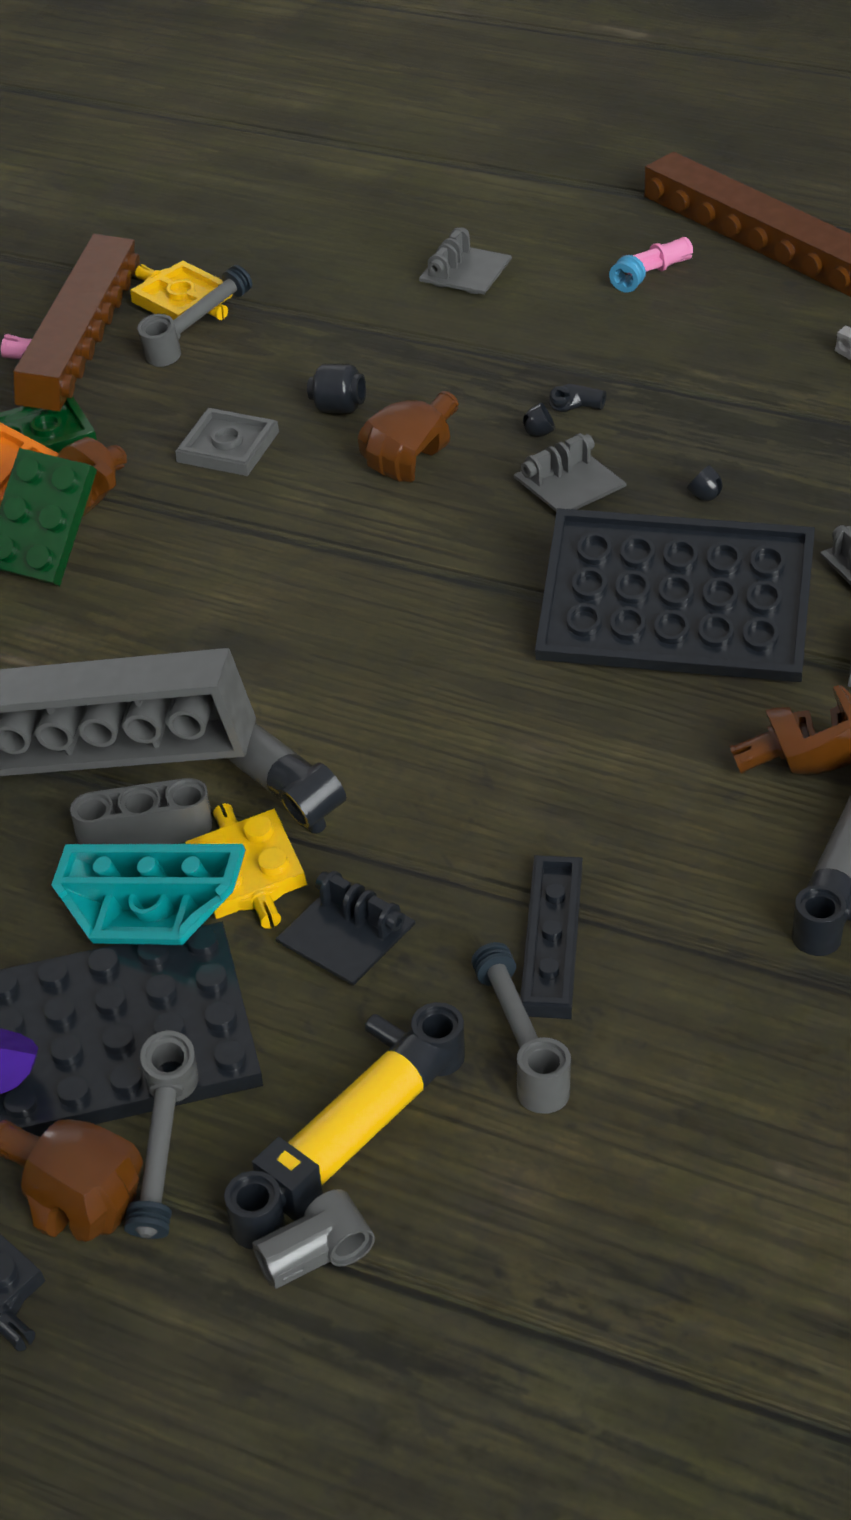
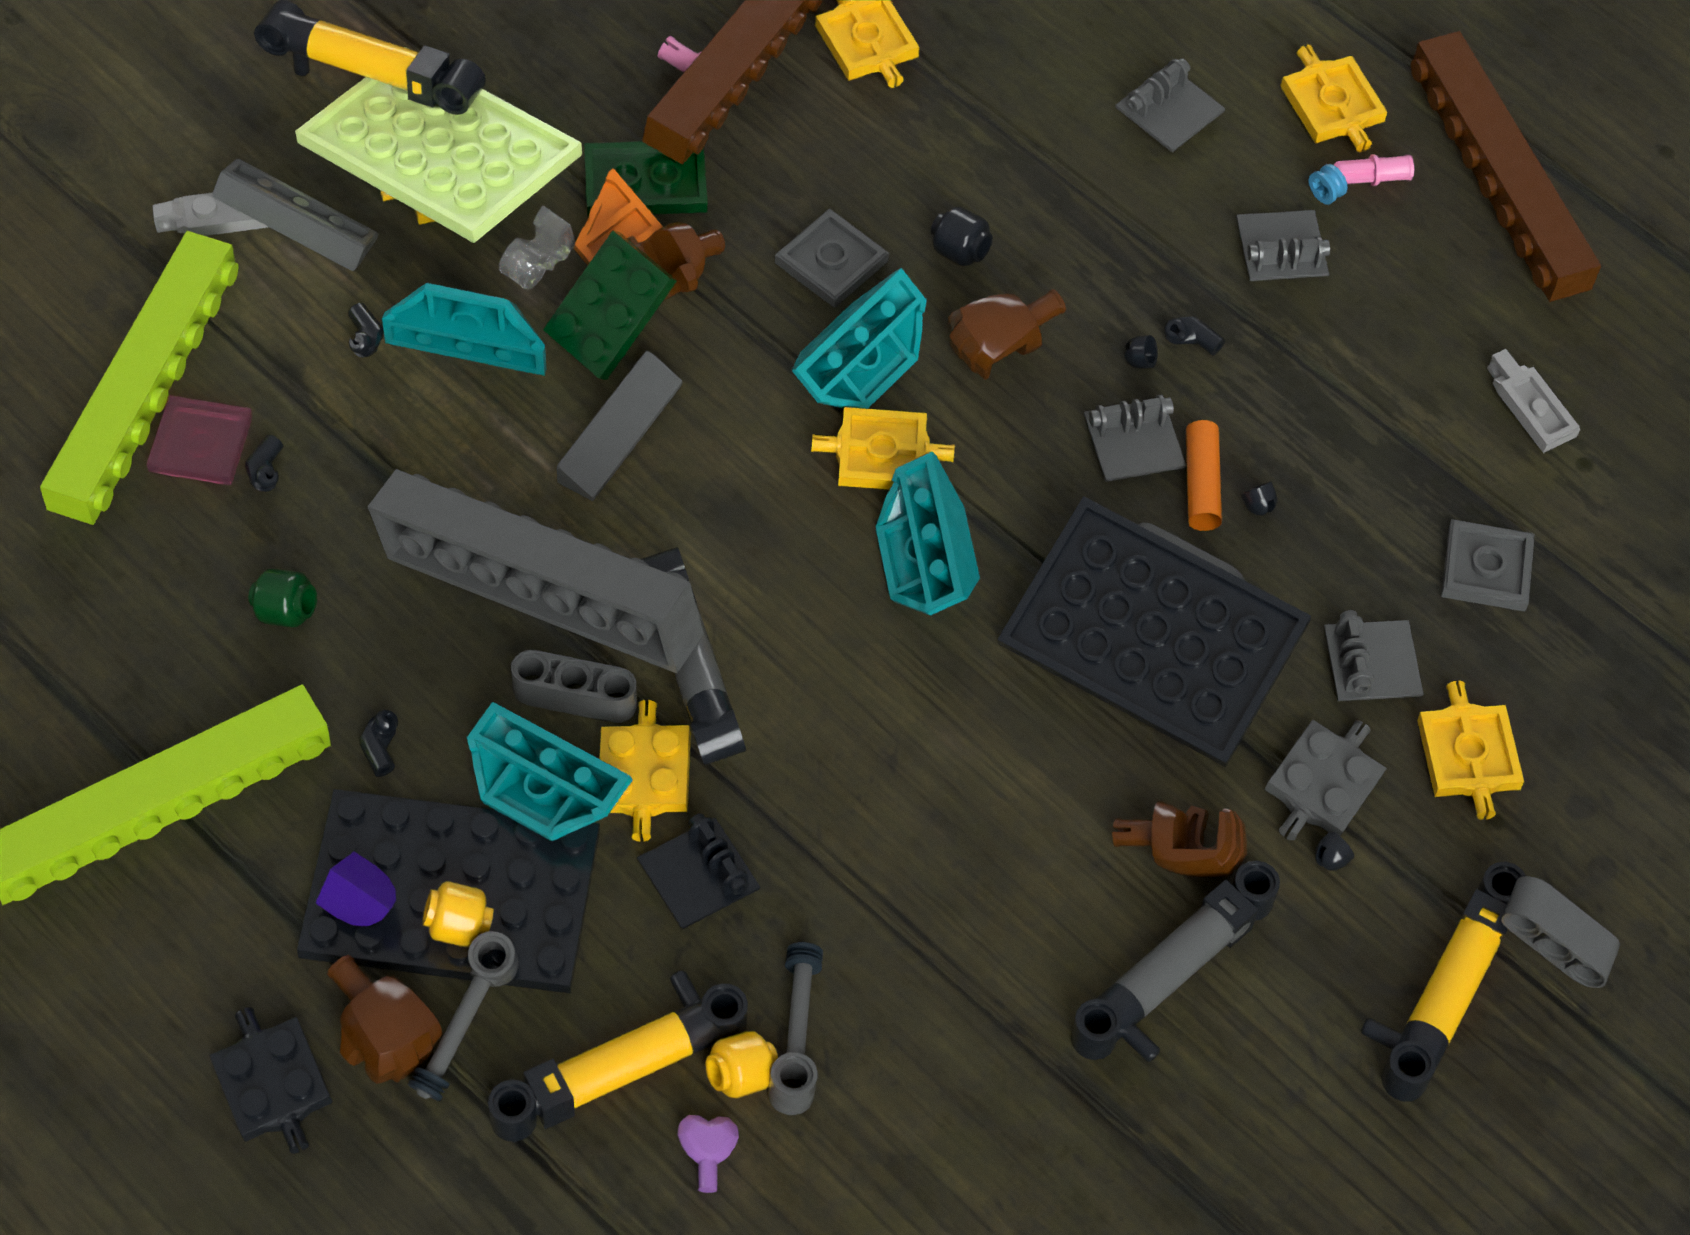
camera: 15 degrees right, 15 degrees up
dark grey piece [138,265,252,367] -> none
dark grey piece [252,1189,375,1289] -> none
black tile [520,855,583,1019] -> none
none -> yellow head [422,882,494,947]
none -> dark grey slope [557,351,683,501]
none -> medium lavender rock [677,1115,739,1193]
none -> yellow head [706,1031,778,1098]
none -> teal wedge [792,268,927,409]
none -> yellow plate [811,407,955,490]
none -> teal wedge [876,452,980,616]
none -> orange piece [1186,420,1222,531]
none -> dark grey hinge [1236,210,1330,281]
none -> yellow plate [1281,44,1387,152]

